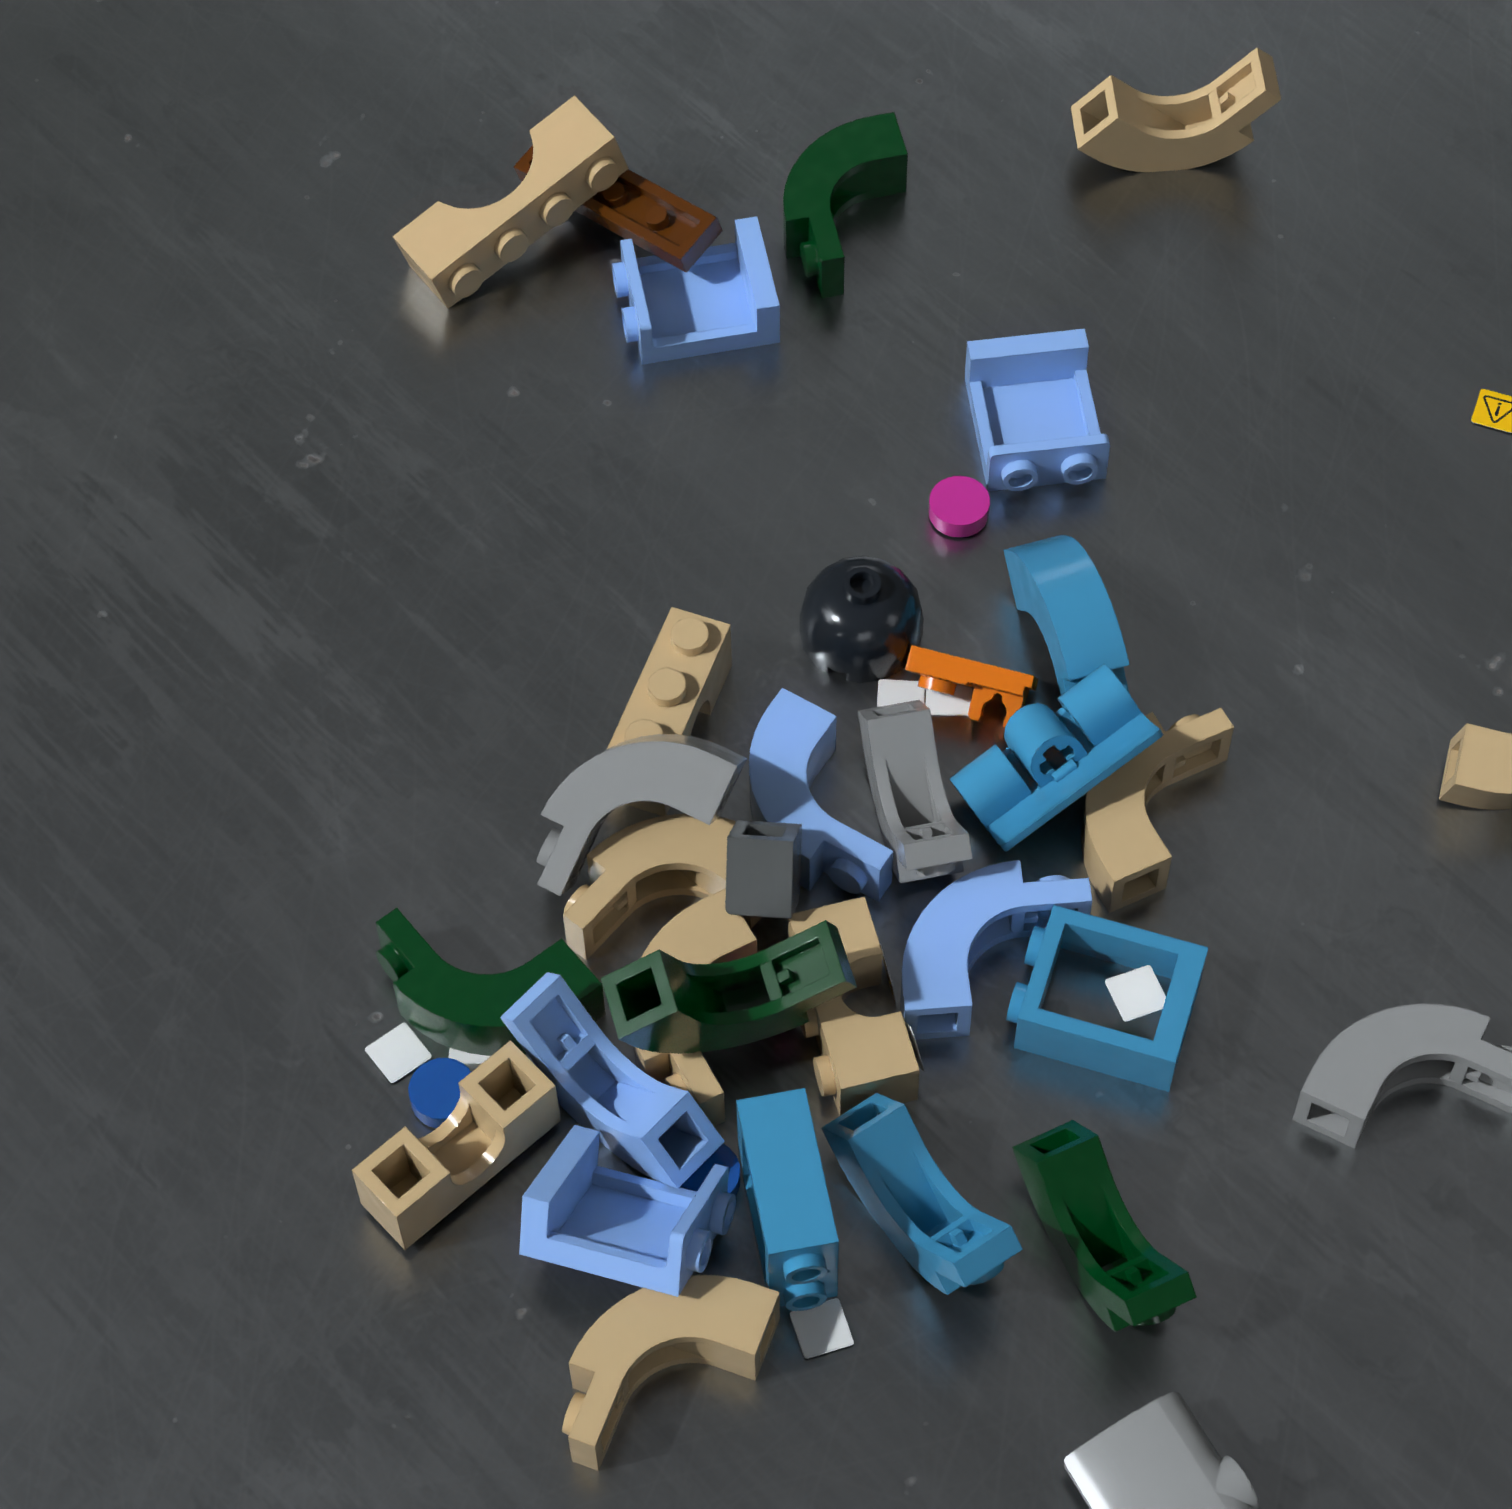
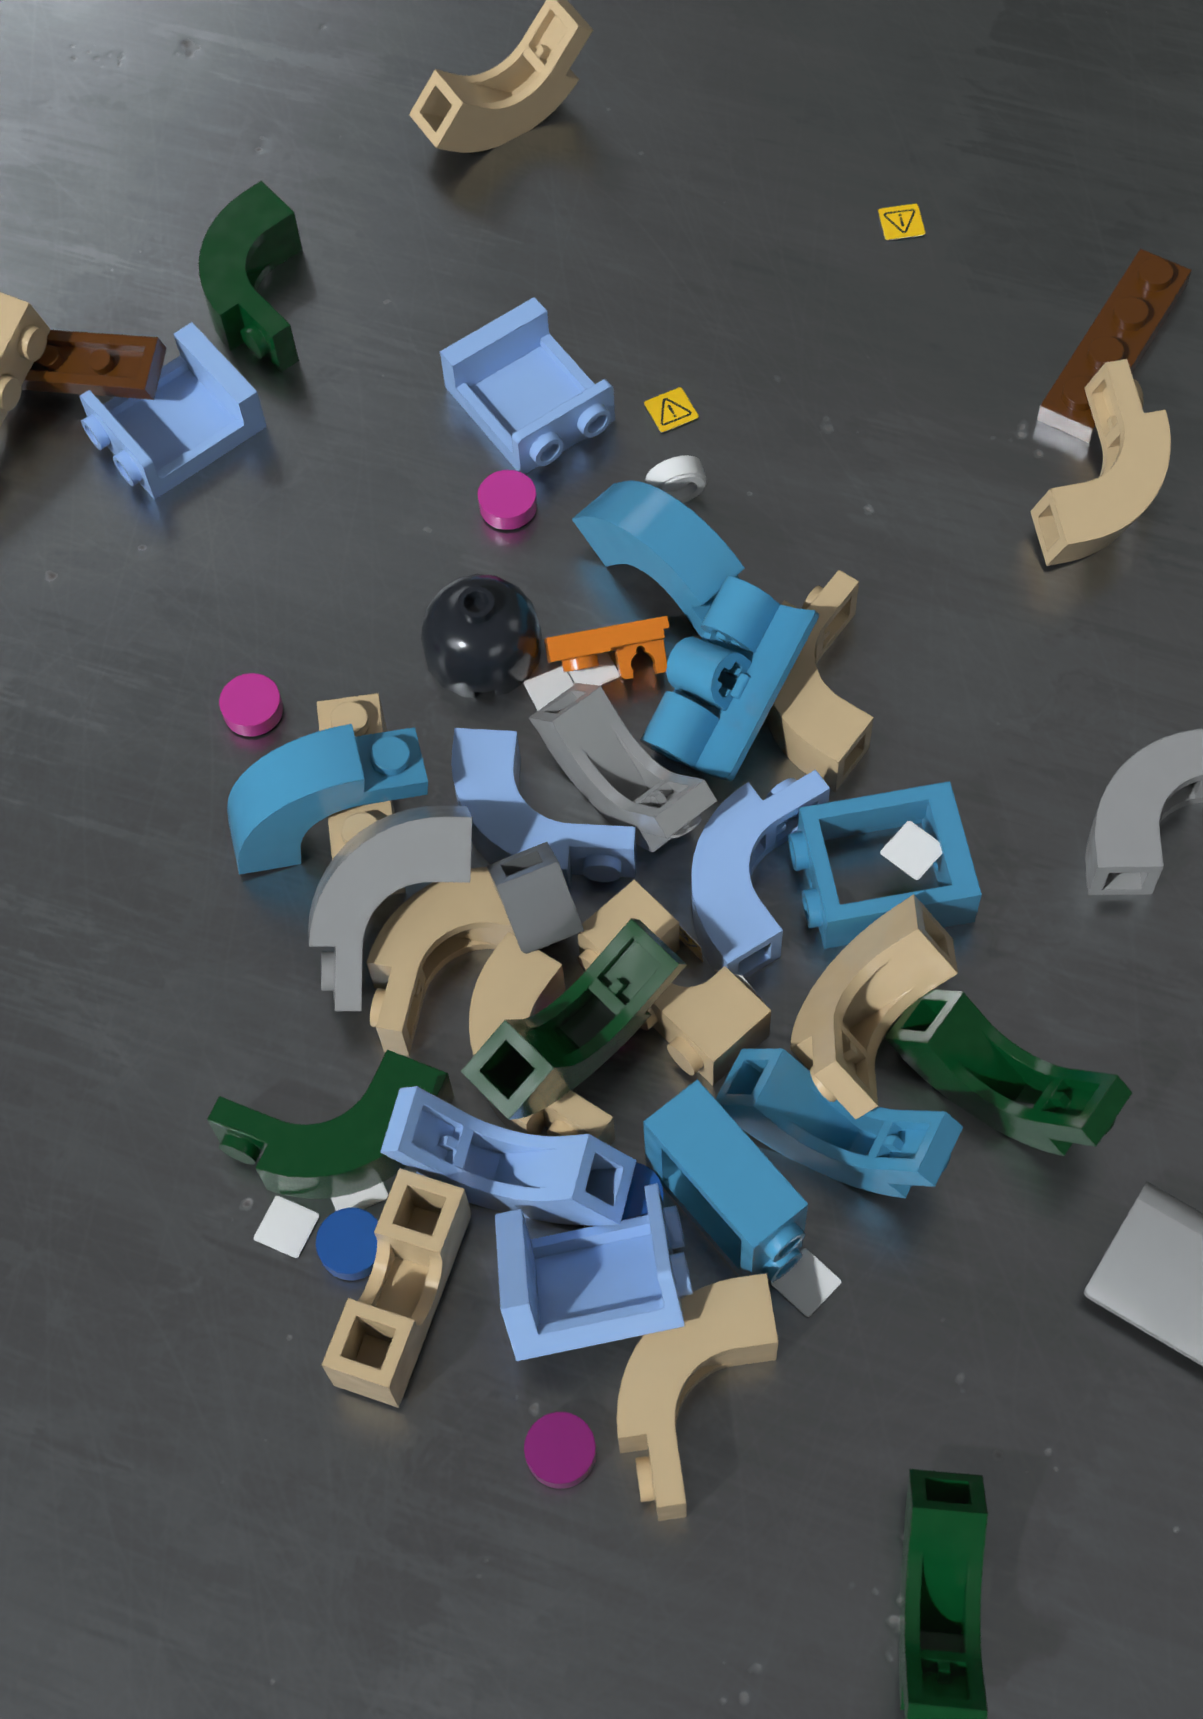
camera: 25 degrees left, 5 degrees up
none -> dark pink tile [219,673,283,737]
none -> dark azure arch [227,724,428,875]
none -> magenta tile [524,1412,596,1489]
none -> yellow sticker [644,387,699,432]
none -> white tile [645,455,707,503]
none -> tan arch [790,894,958,1119]

